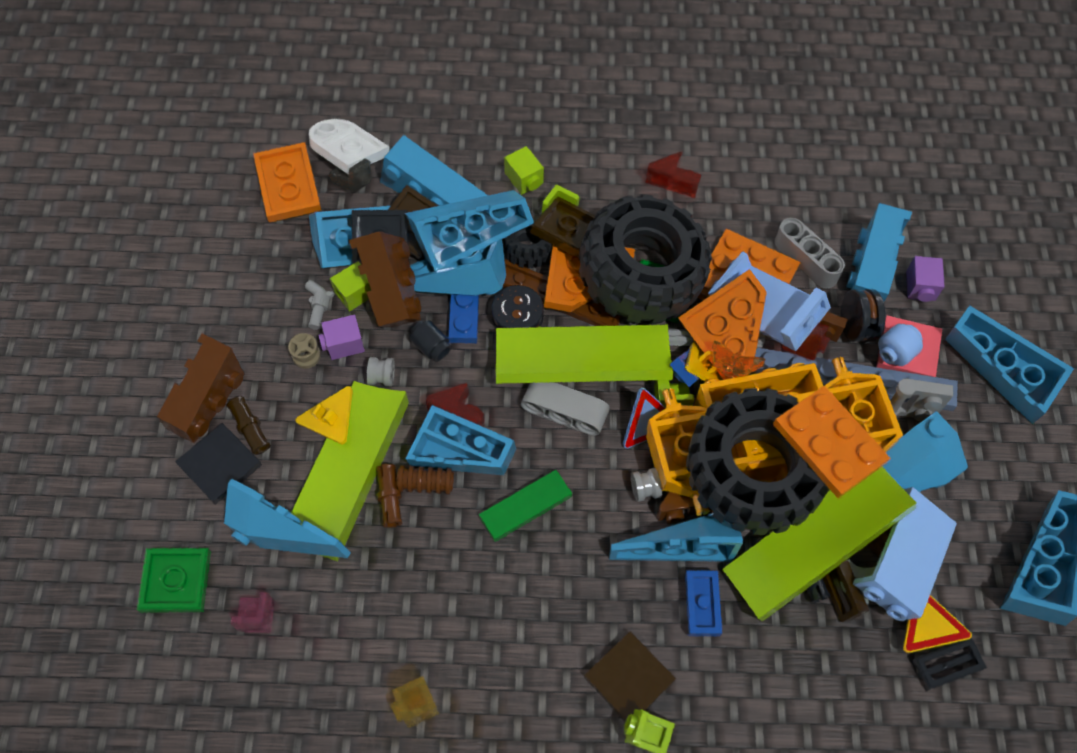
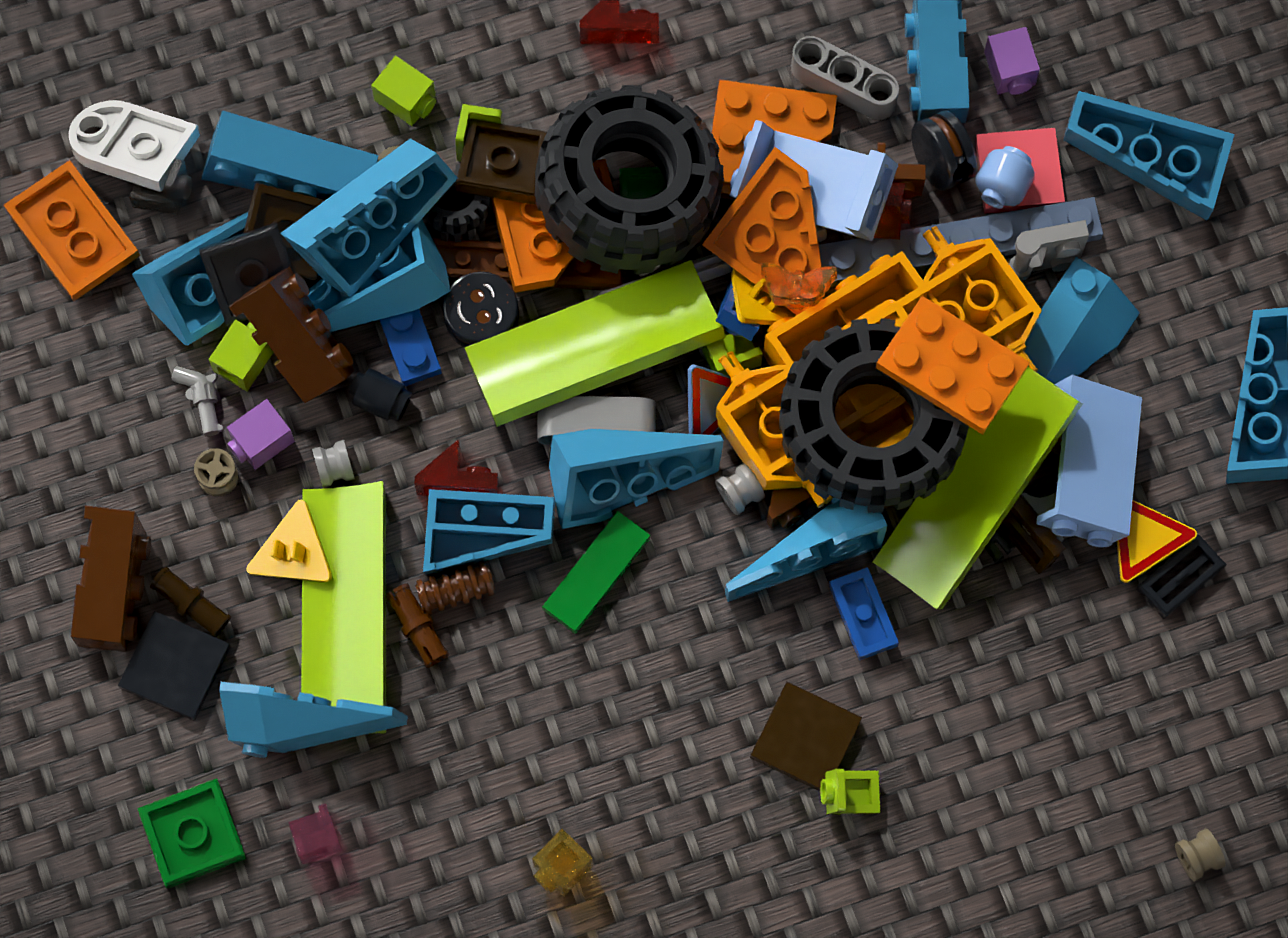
camera: 20 degrees left, 10 degrees up
none -> dark azure wedge [549,429,724,529]

